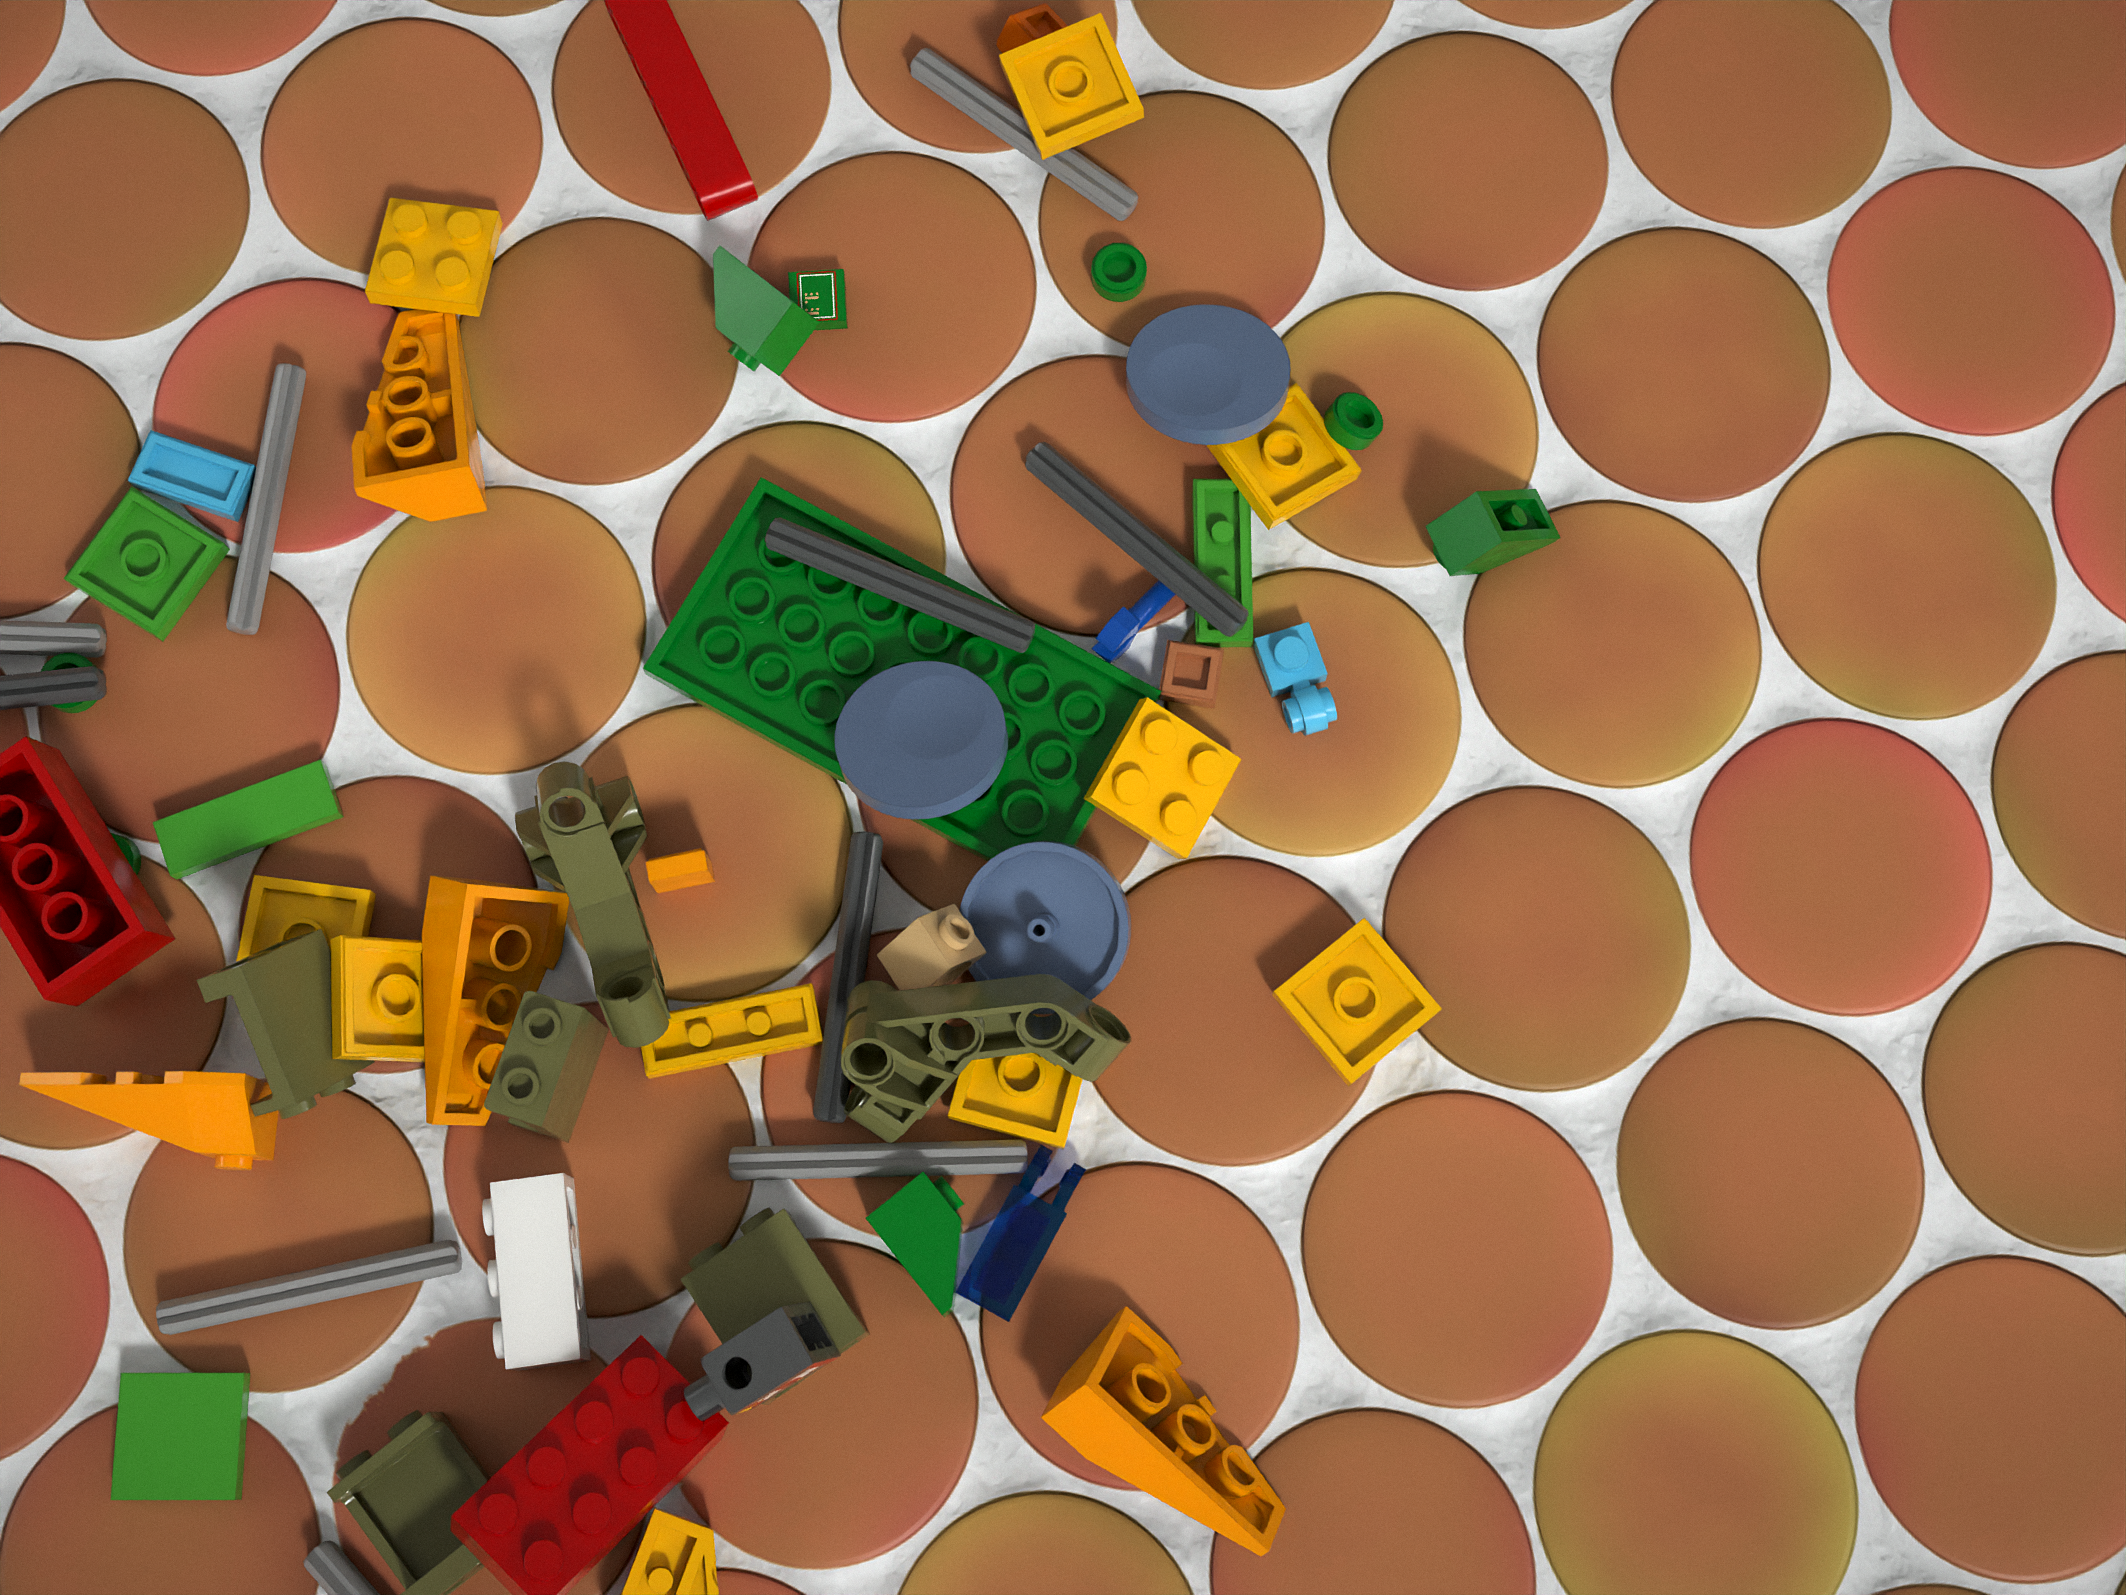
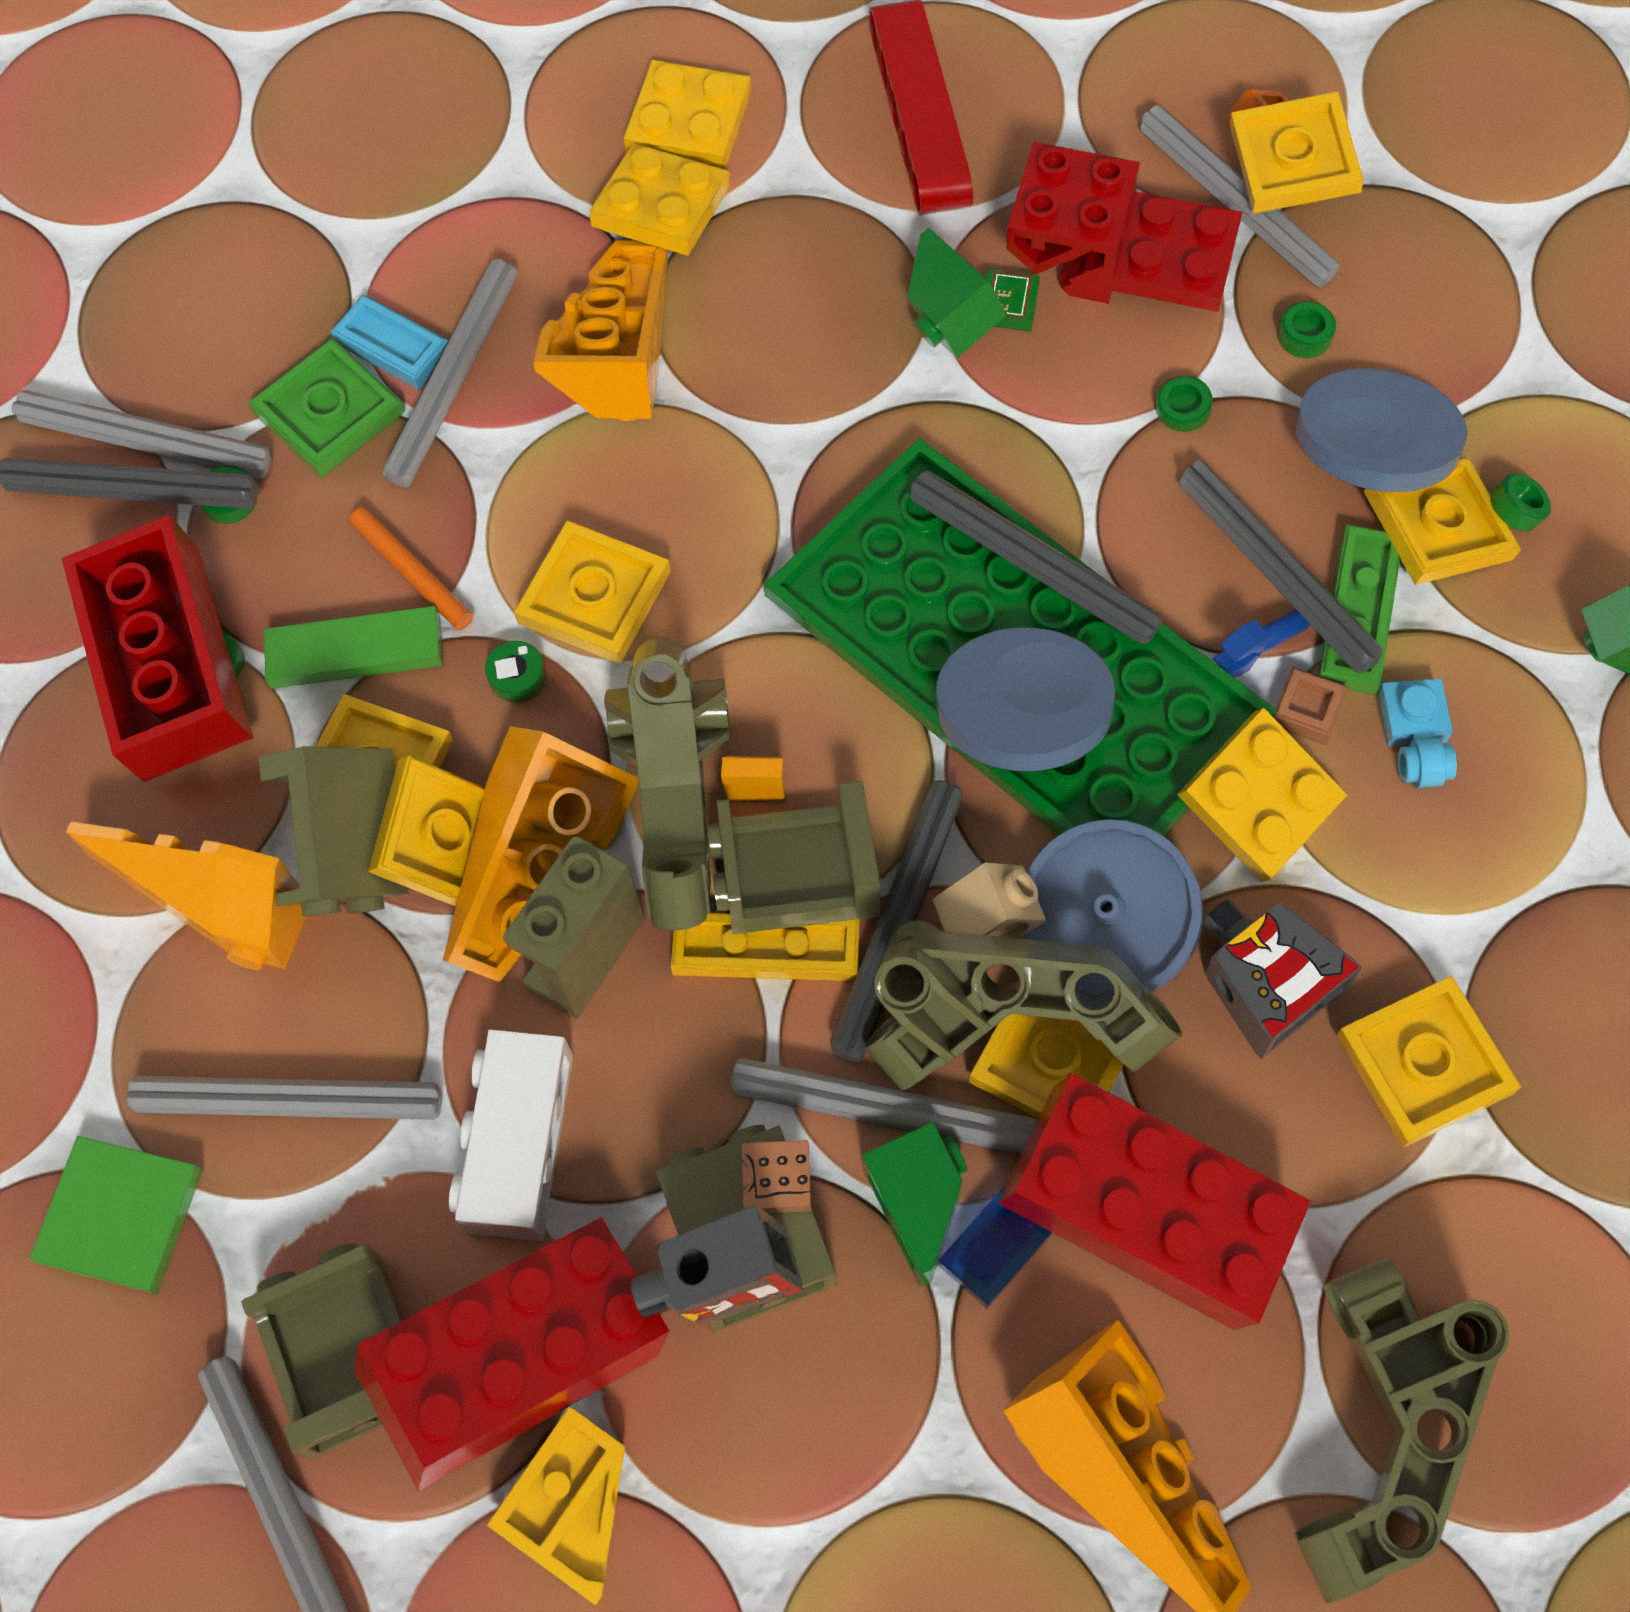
camera: 20 degrees right, 10 degrees down
none -> orange bar [349,506,473,630]
none -> green tile [485,641,546,702]
none -> yellow plate [514,521,671,664]
none -> yellow plate [624,60,752,170]
none -> olive panel [707,781,880,934]
none -> nougat tile [742,1140,811,1213]
none -> red brick [998,1073,1311,1330]
none -> red piece [1006,142,1243,312]
none -> green tile [1156,376,1213,432]
none -> torso [1202,898,1362,1060]
none -> olive connector [1294,1257,1510,1603]

